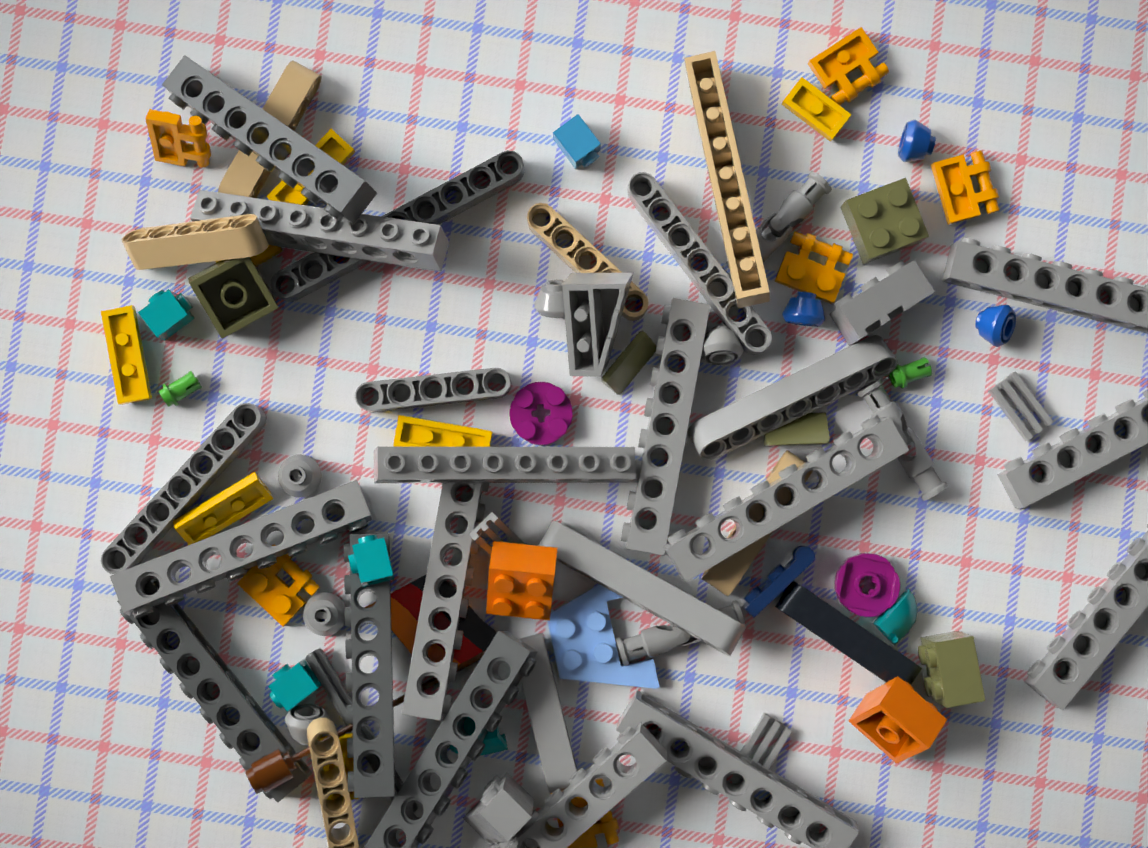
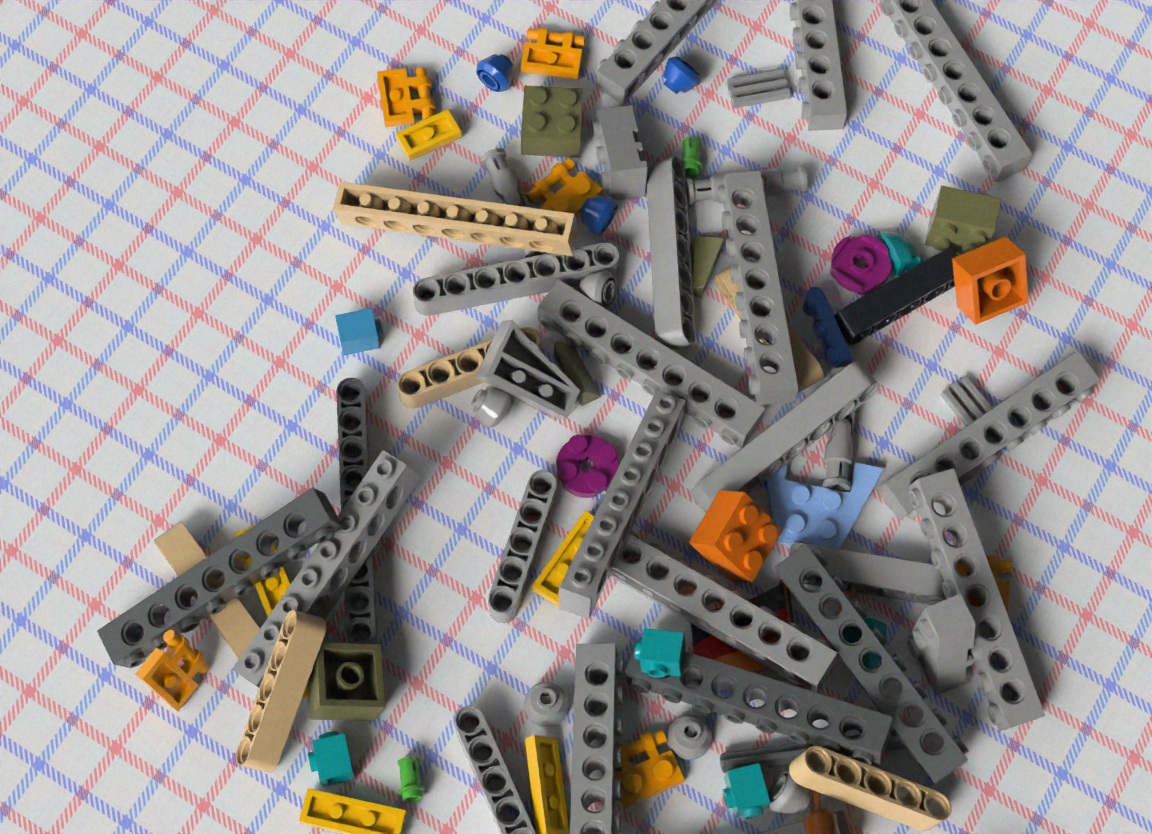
camera: 65 degrees left, 20 degrees down
tile [469,512,525,555] -> none

